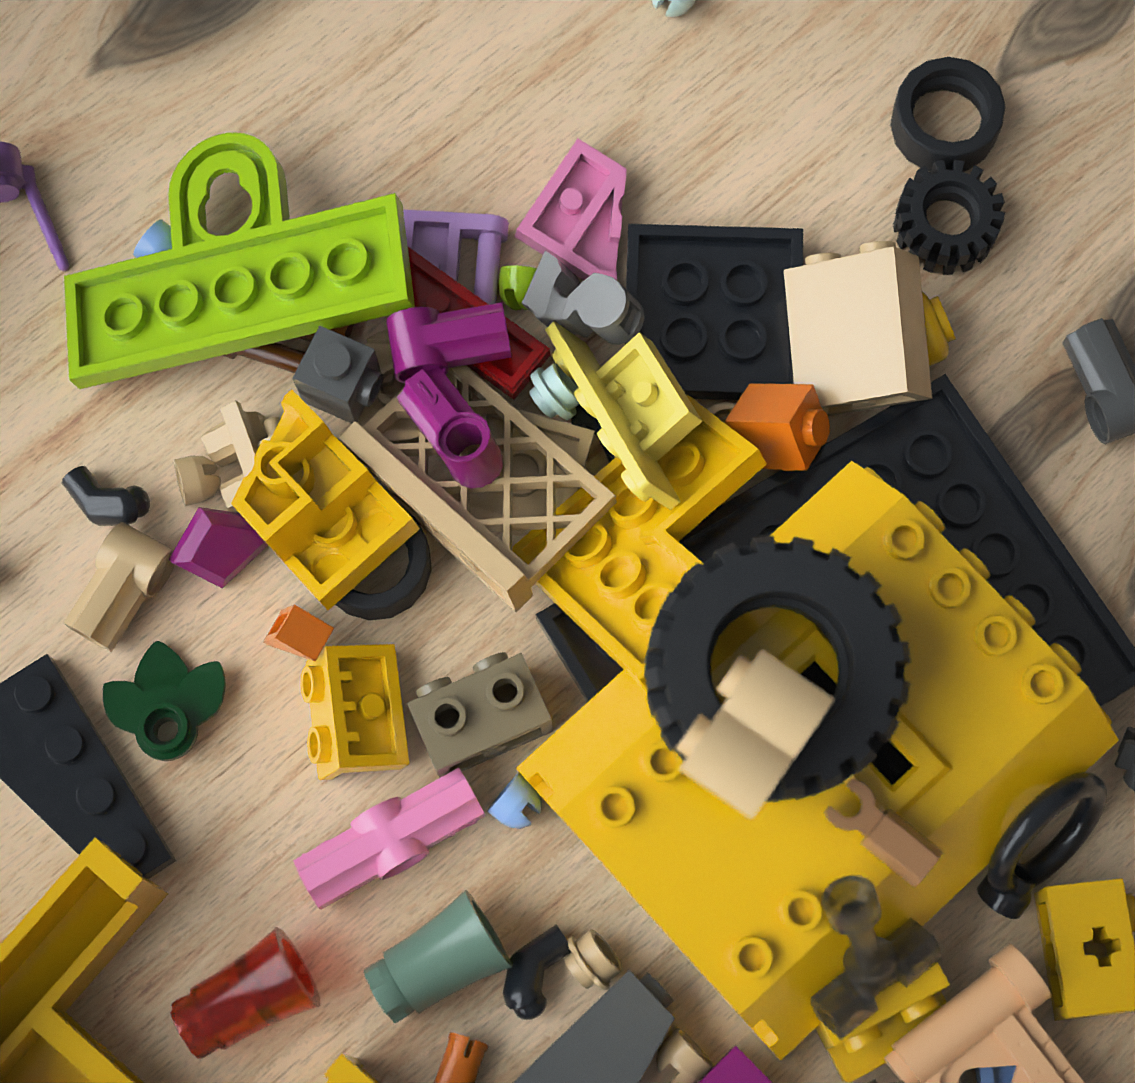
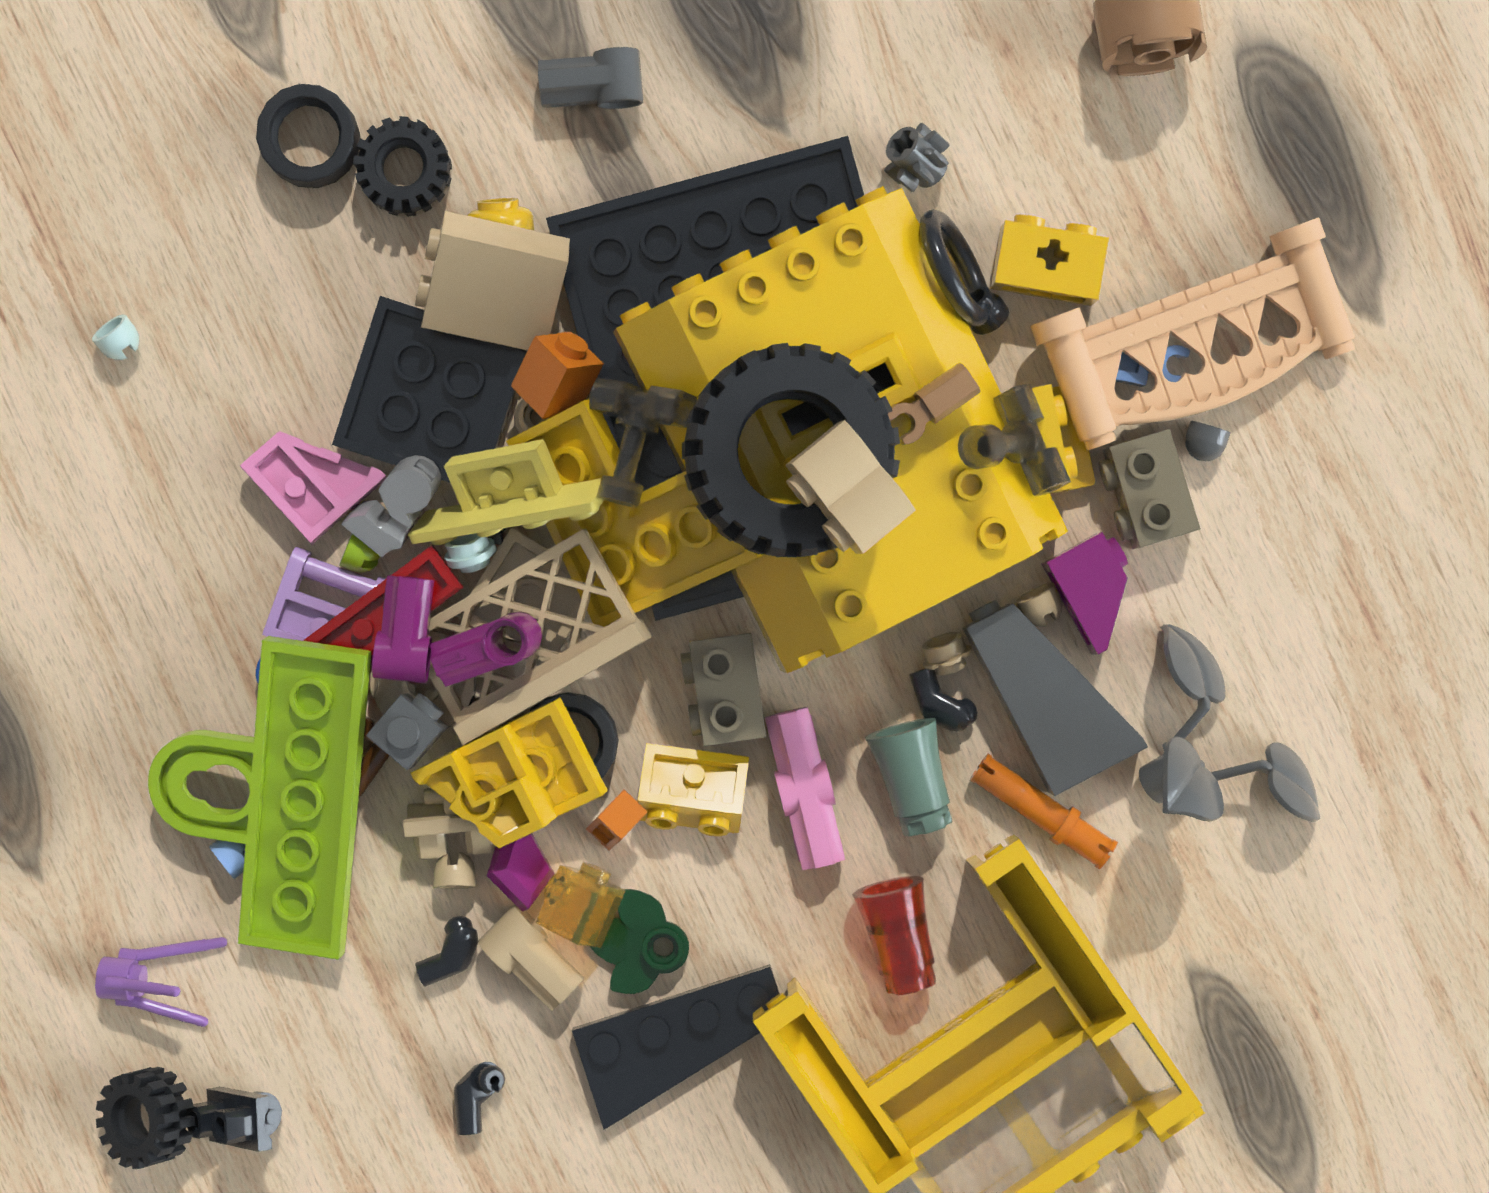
camera: 80 degrees left, 15 degrees up
light blue hinge [487,773,542,829] -> none
none -> clear yellow brick [535,862,626,948]
none -> clear smoke bar [589,378,697,508]

